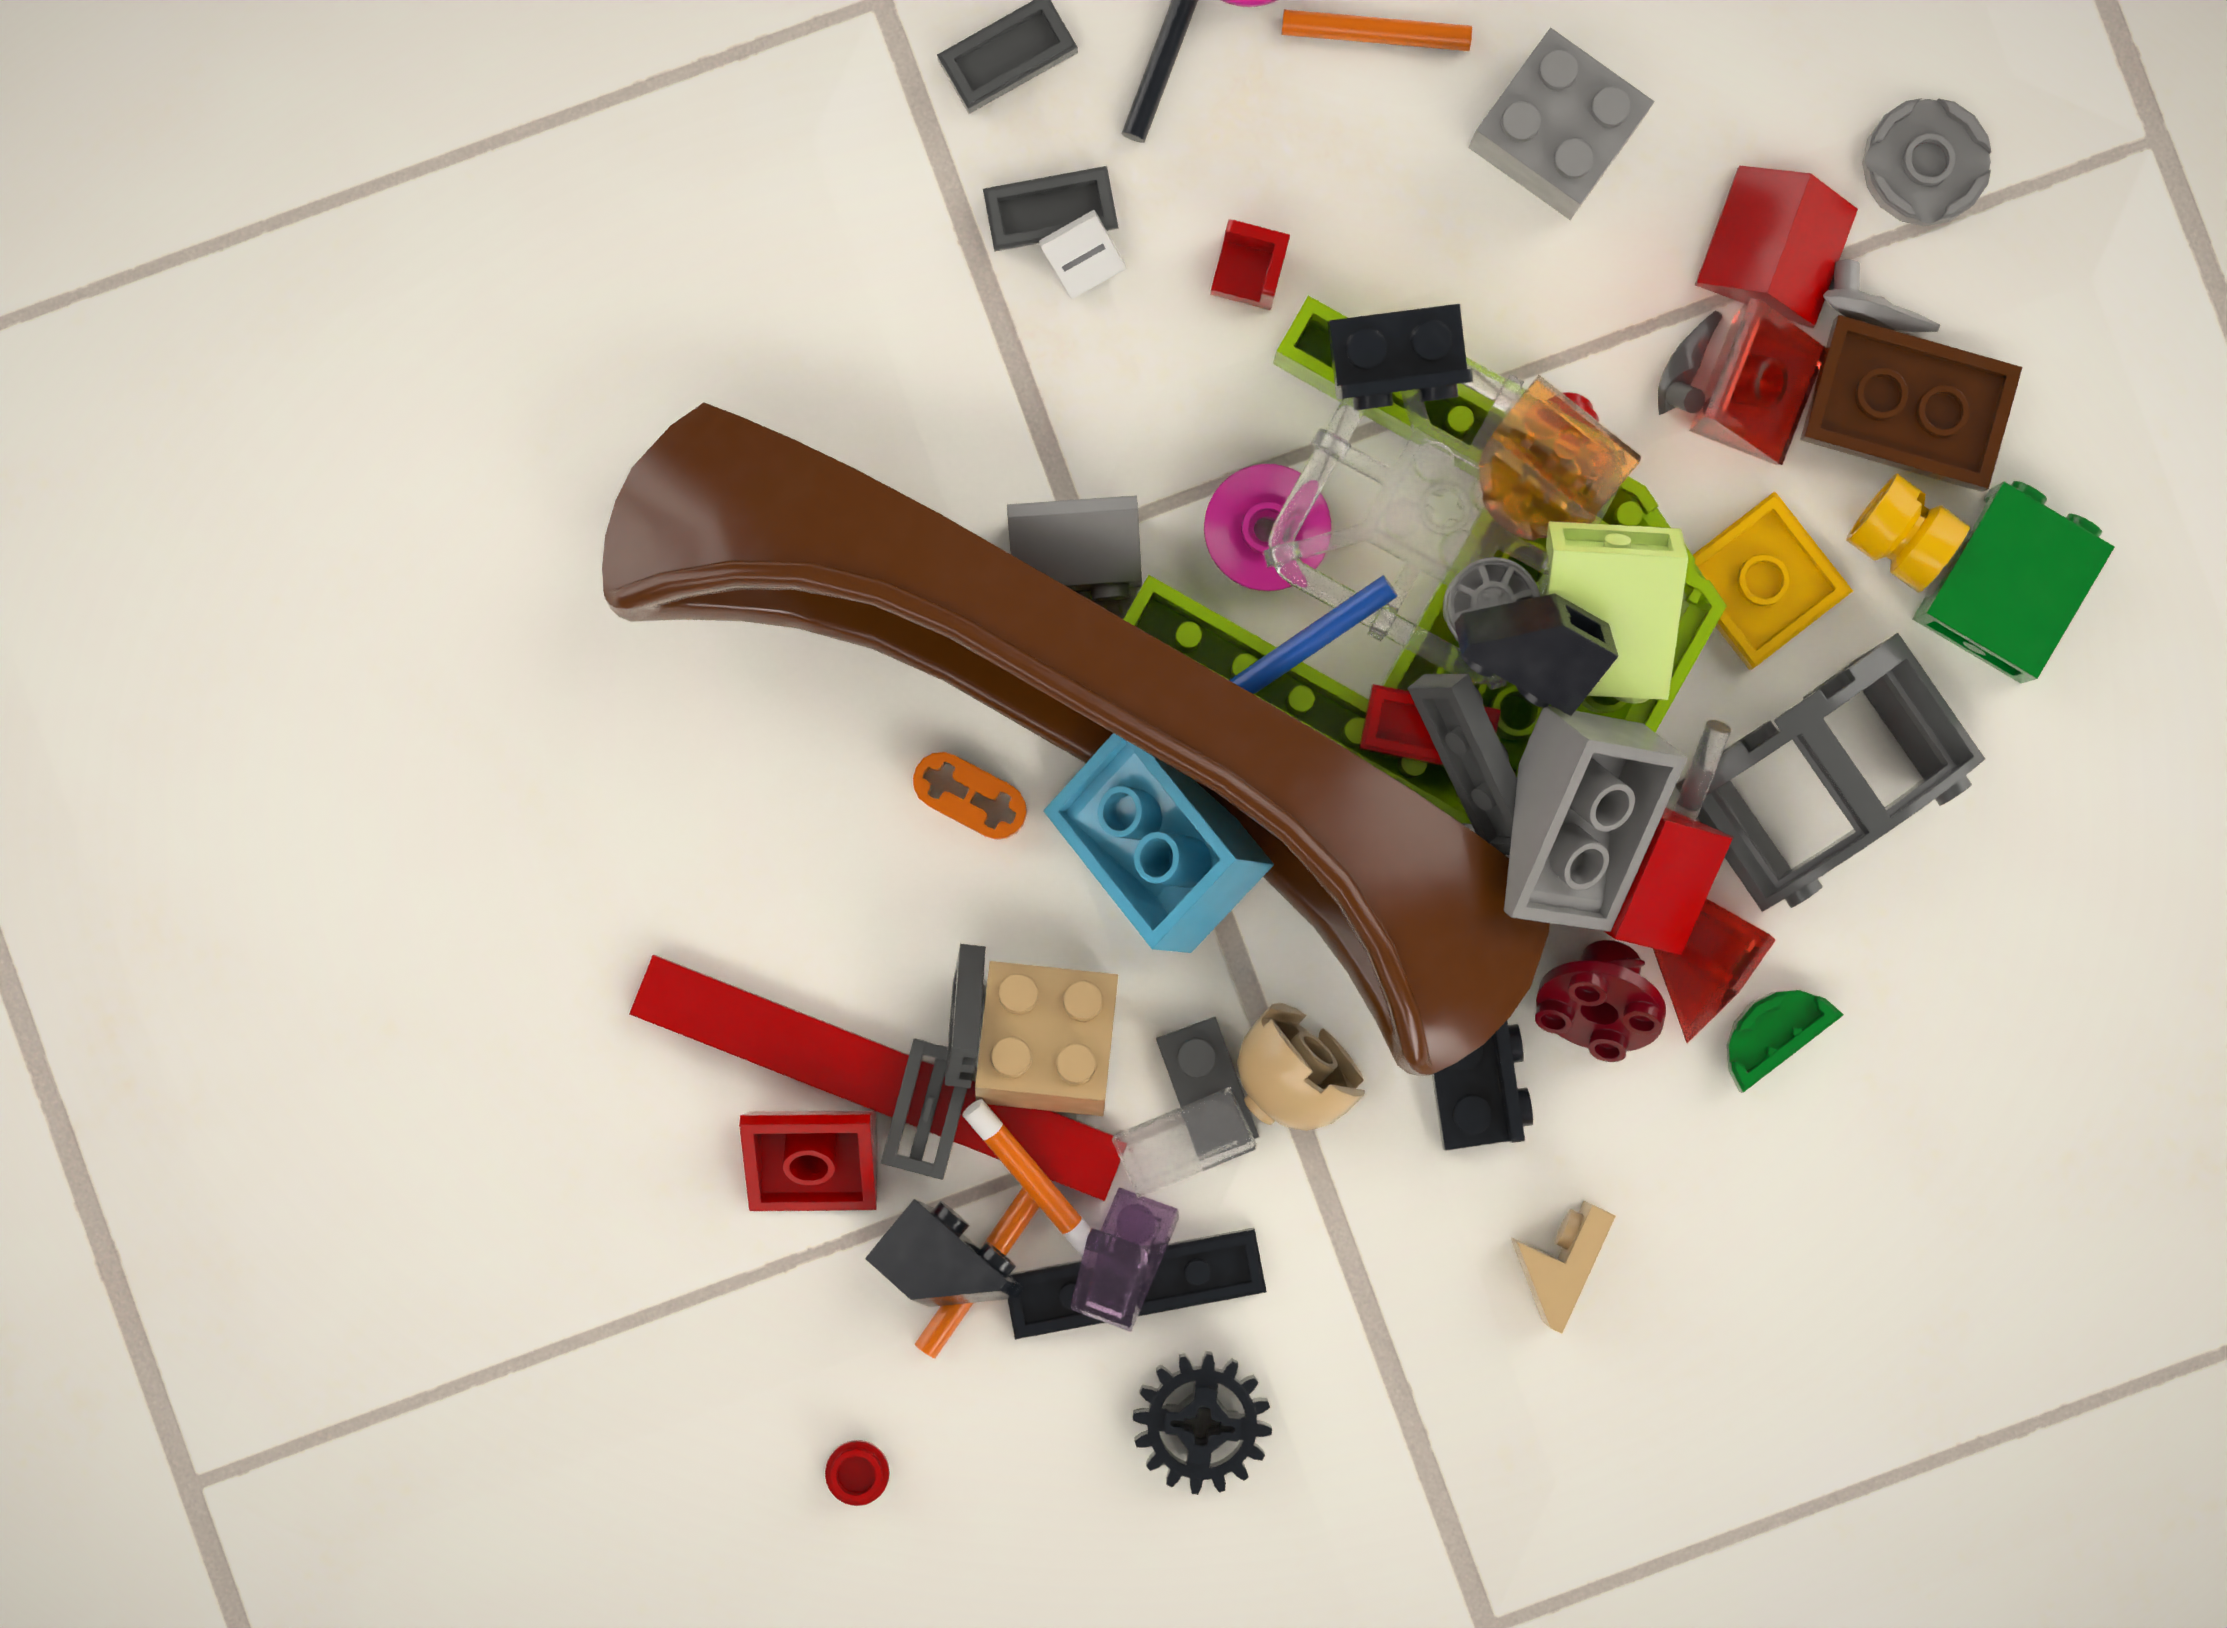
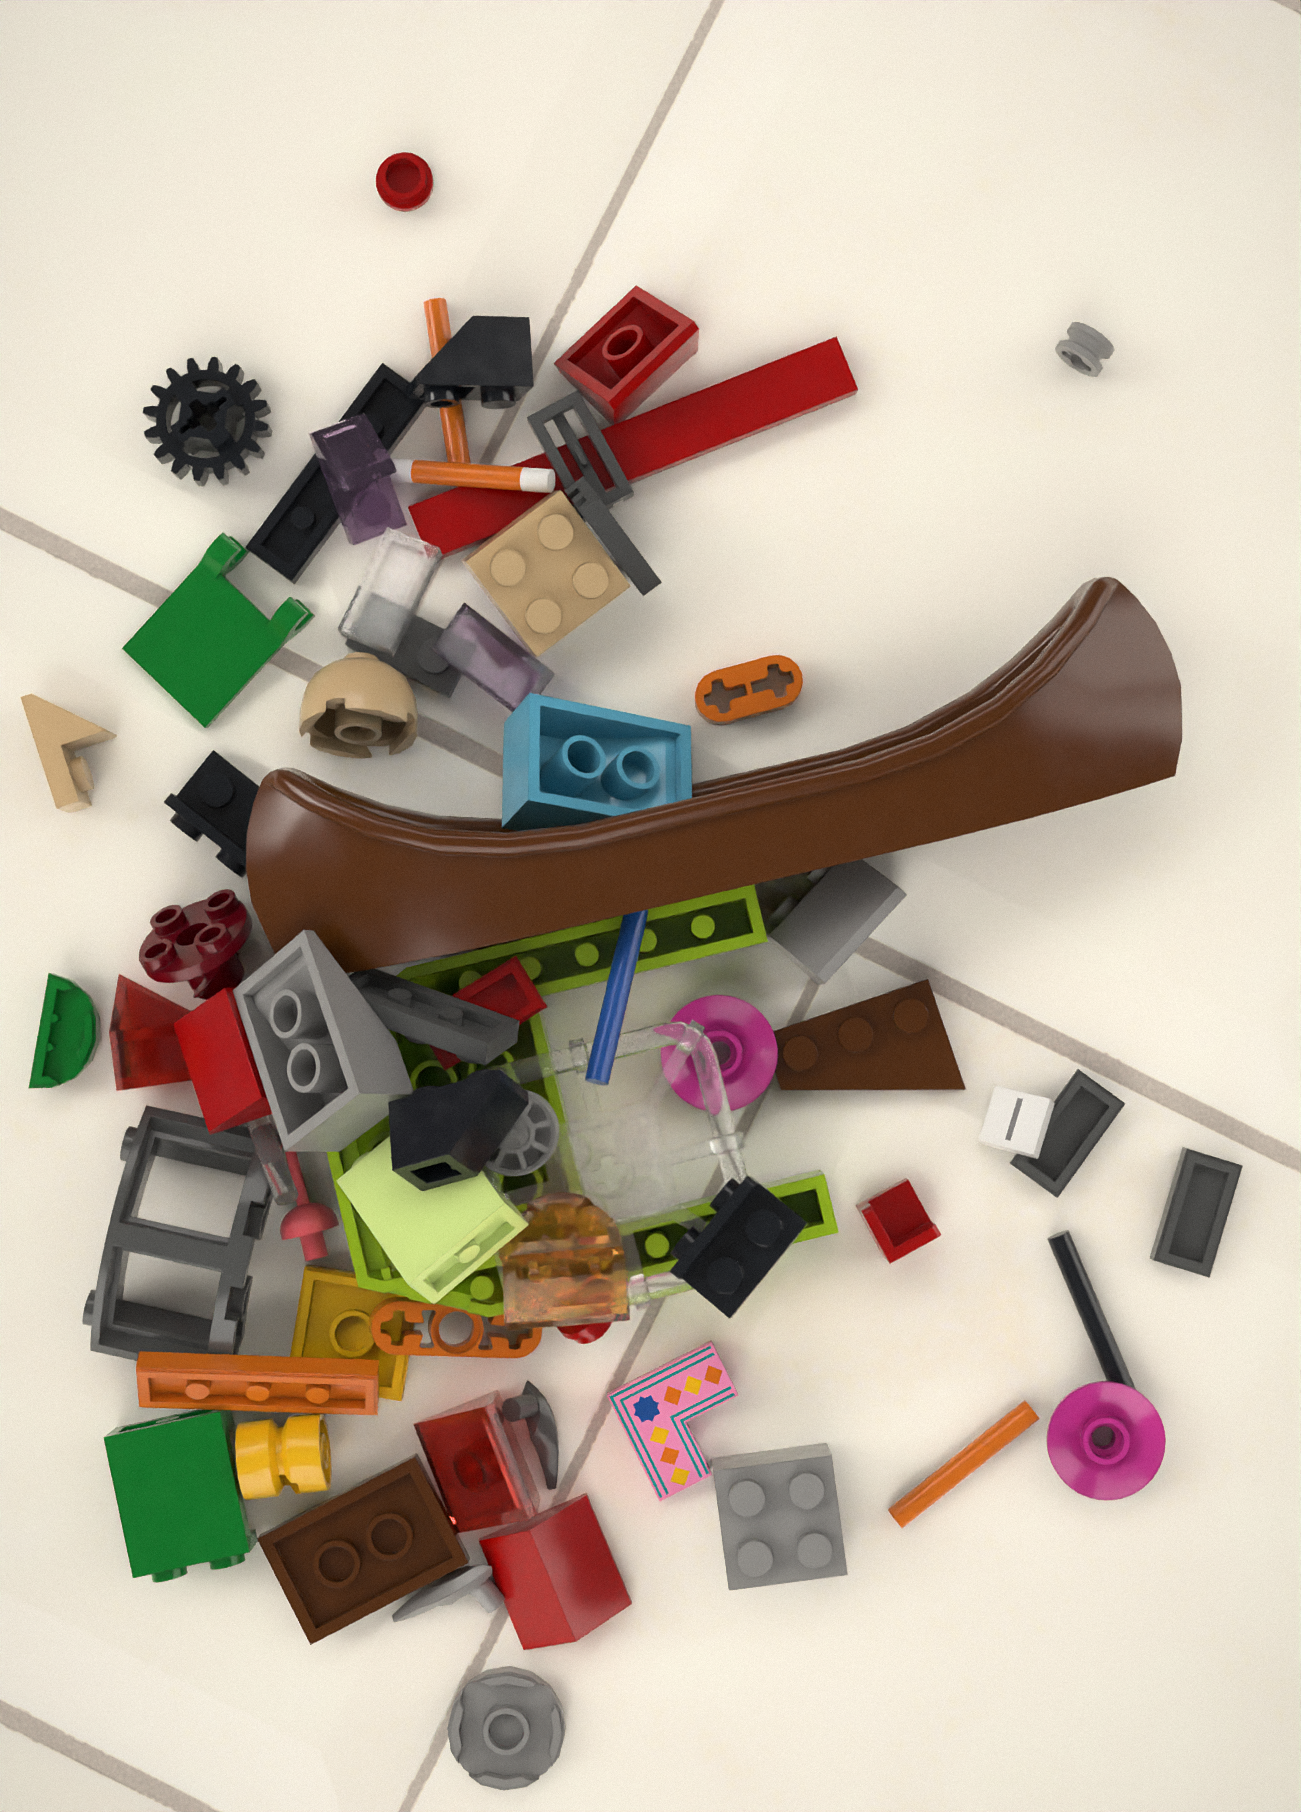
camera: 135 degrees right, 0 degrees up
none -> green flag [122,532,315,728]
none -> orange tile [136,1351,379,1415]
none -> coral sword [280,1152,339,1261]
none -> orange beam [369,1297,542,1358]
none -> tile [431,602,555,713]
none -> bright pink tile [607,1340,738,1501]
none -> reddish brown wing [773,979,966,1090]
none -> light grey bush [1055,322,1115,377]

